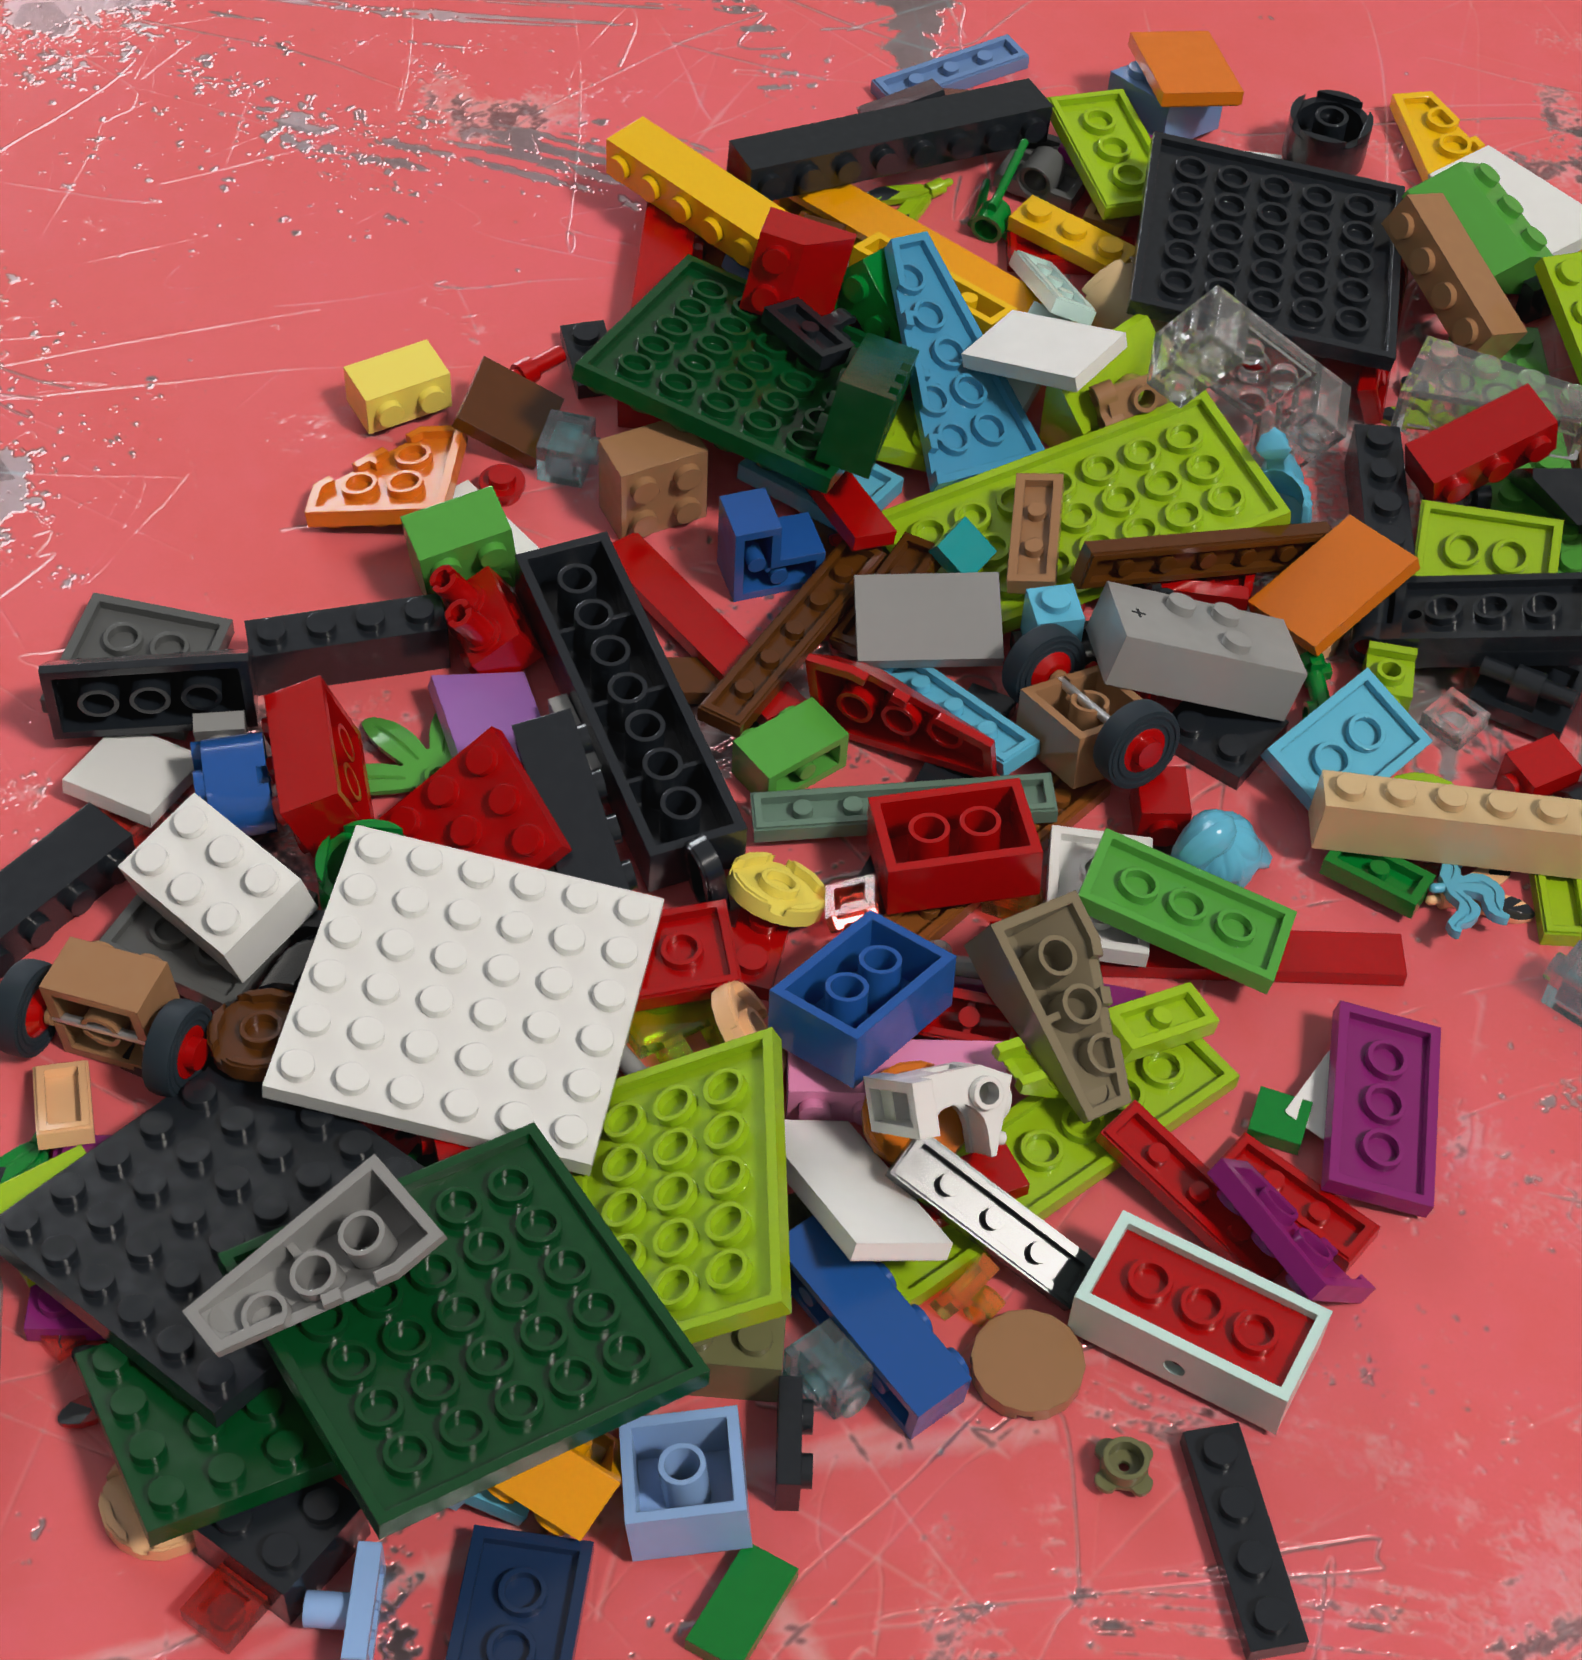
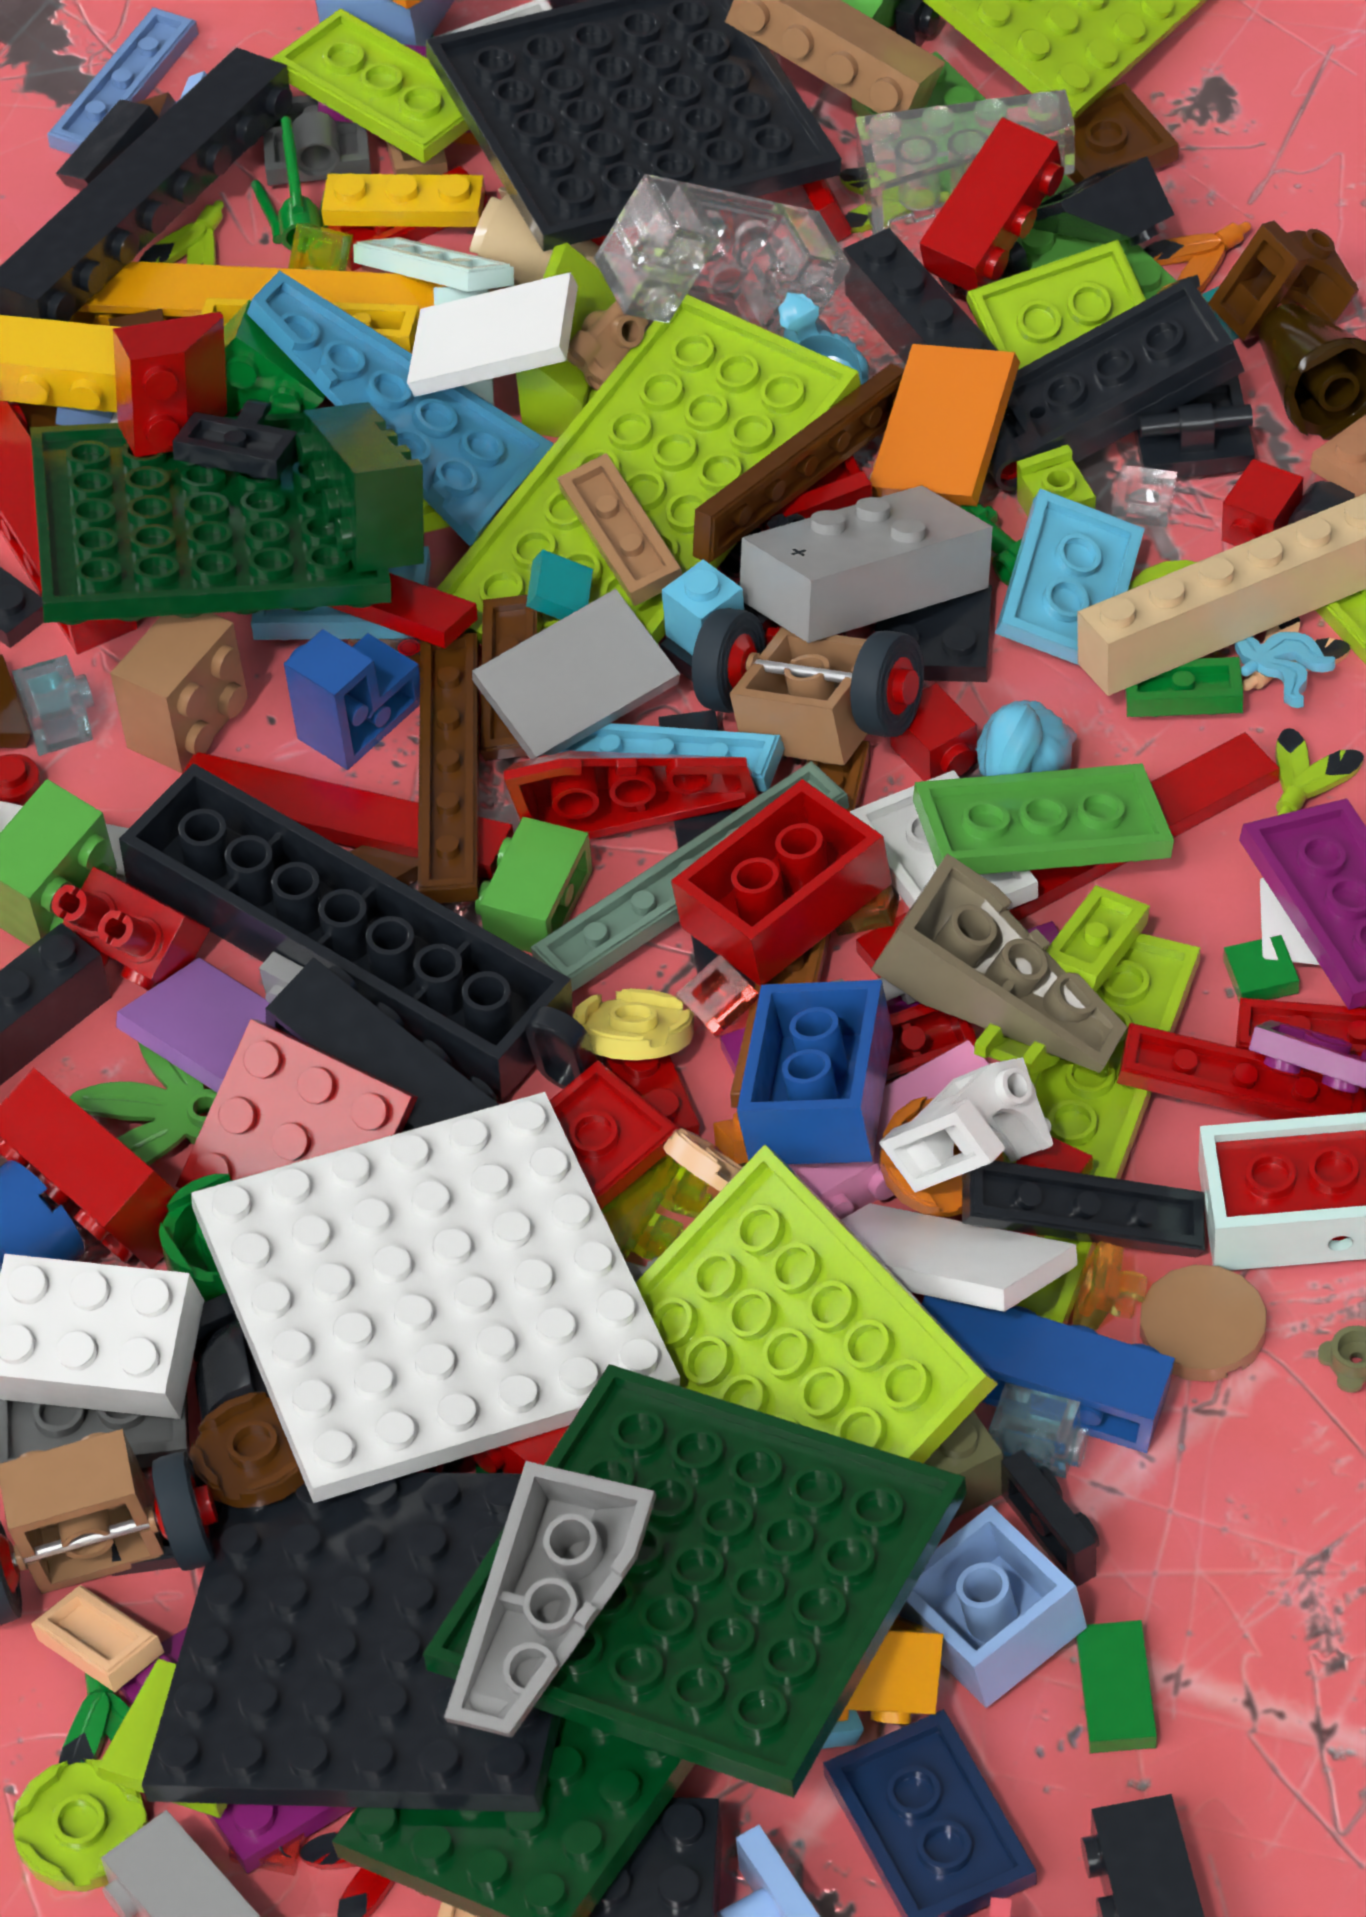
camera: 25 degrees left, 0 degrees up
none -> clear neon green plate [288,223,353,271]
none -> lime piece [1275,728,1364,815]

